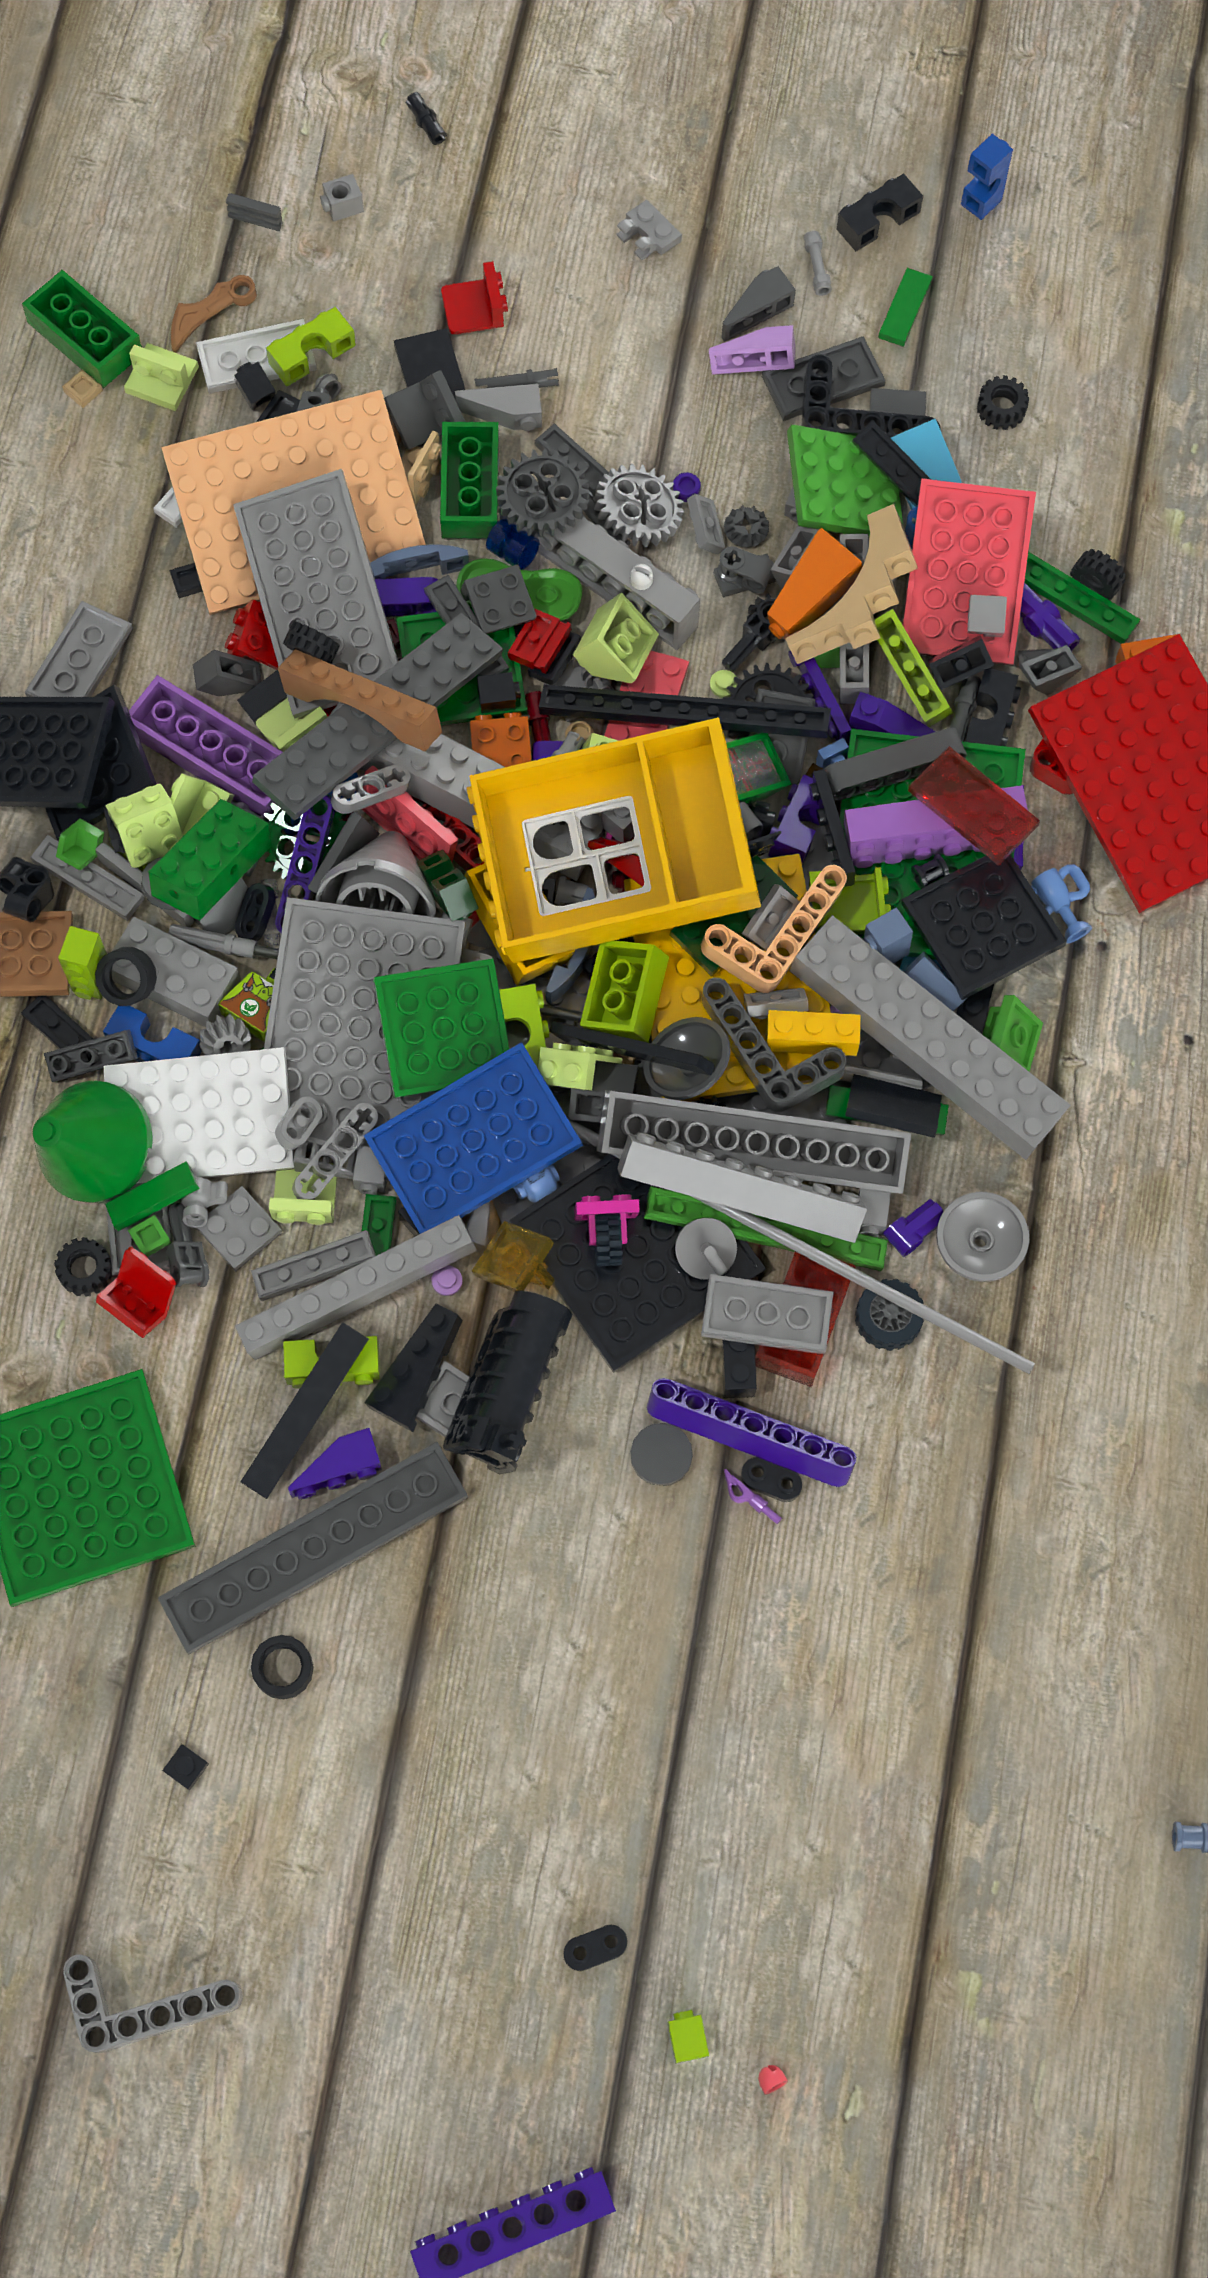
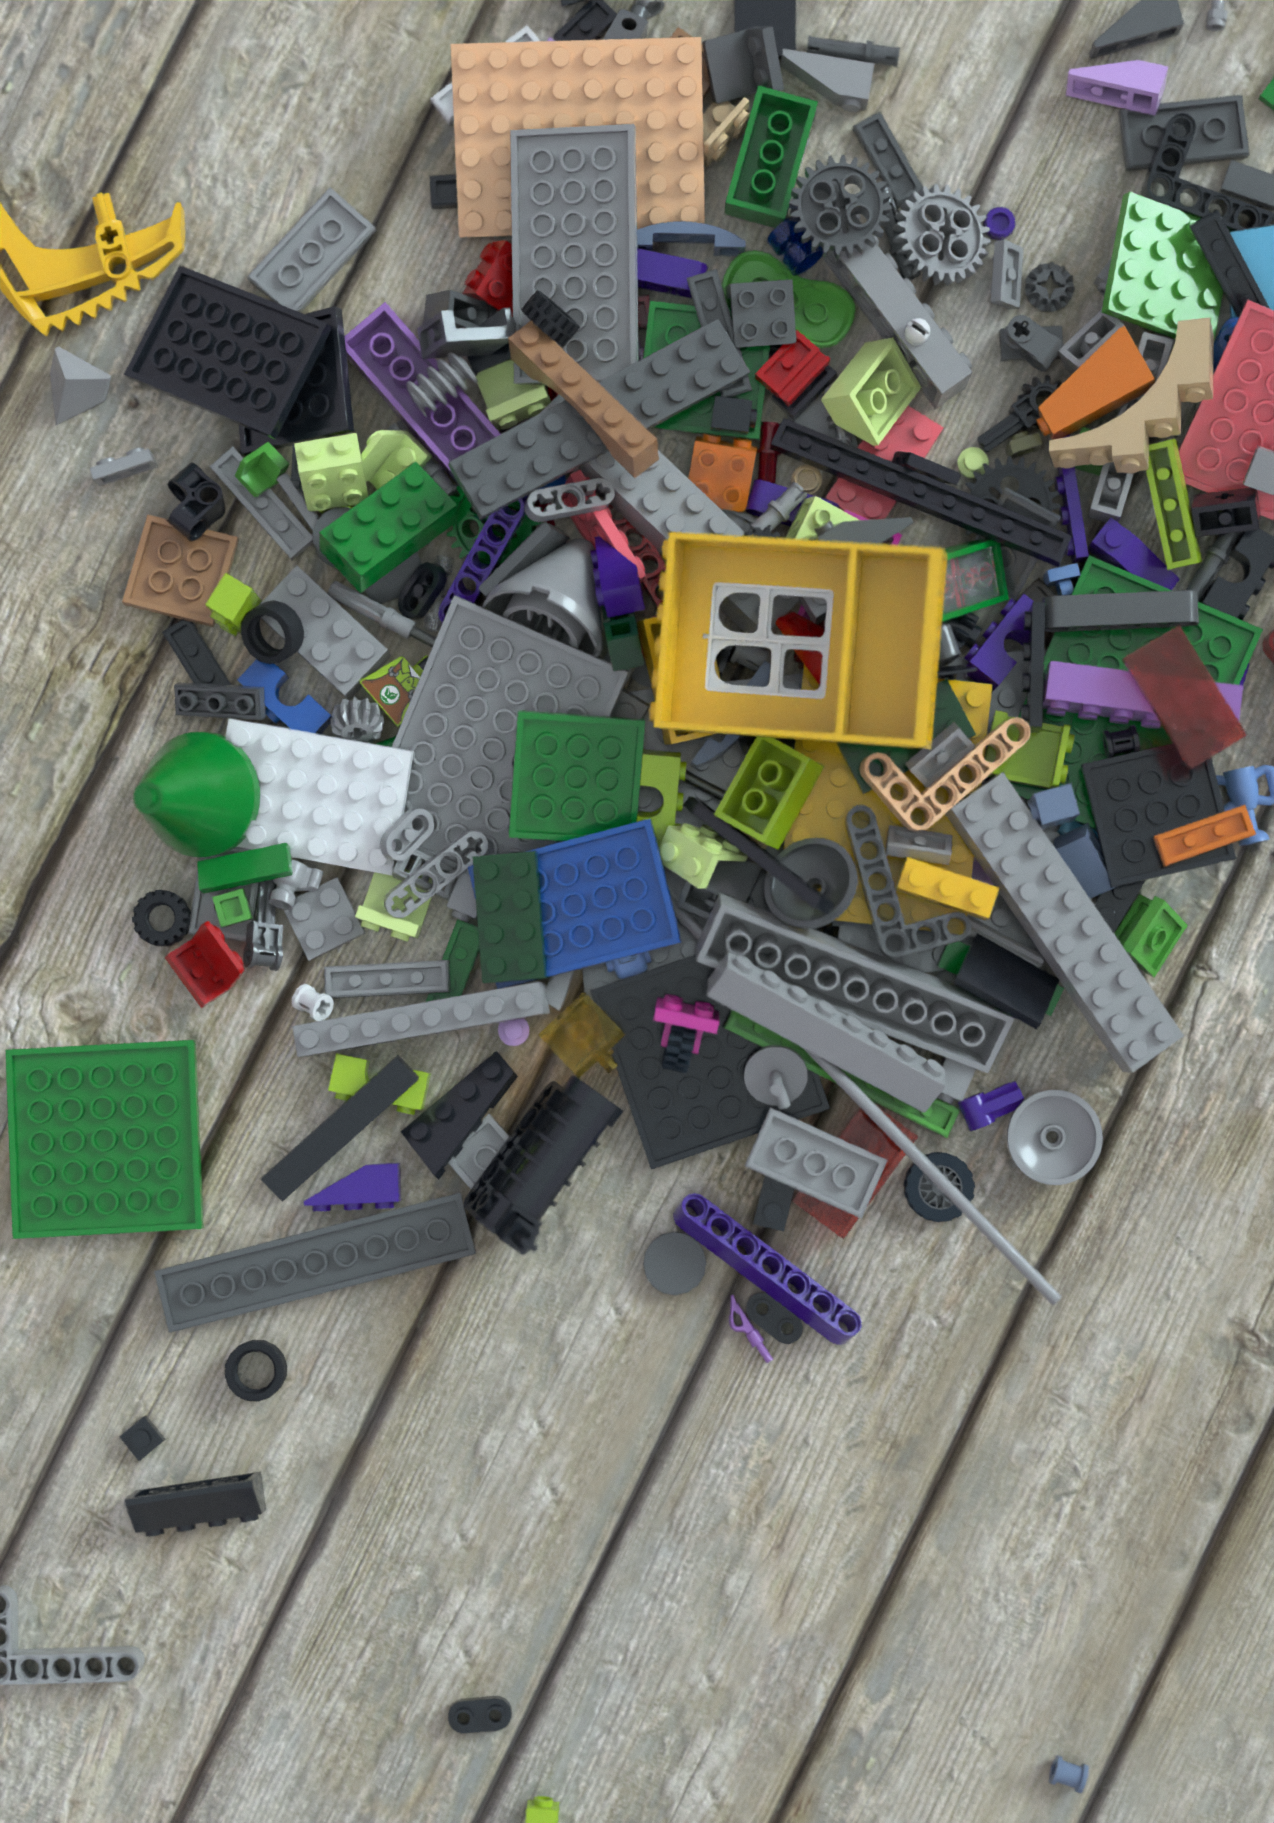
camera: 20 degrees right, 15 degrees up
none -> black slope [124,1471,266,1537]
none -> white bush [292,984,334,1021]
none -> light grey piece [406,352,478,418]
none -> dark grey panel [417,308,516,359]
none -> dark green plate [472,851,547,984]
none -> dark purple slope [590,536,645,617]
none -> black tile [892,451,961,485]
none -> olive plate [1005,431,1043,459]
none -> orange tile [1153,805,1256,867]

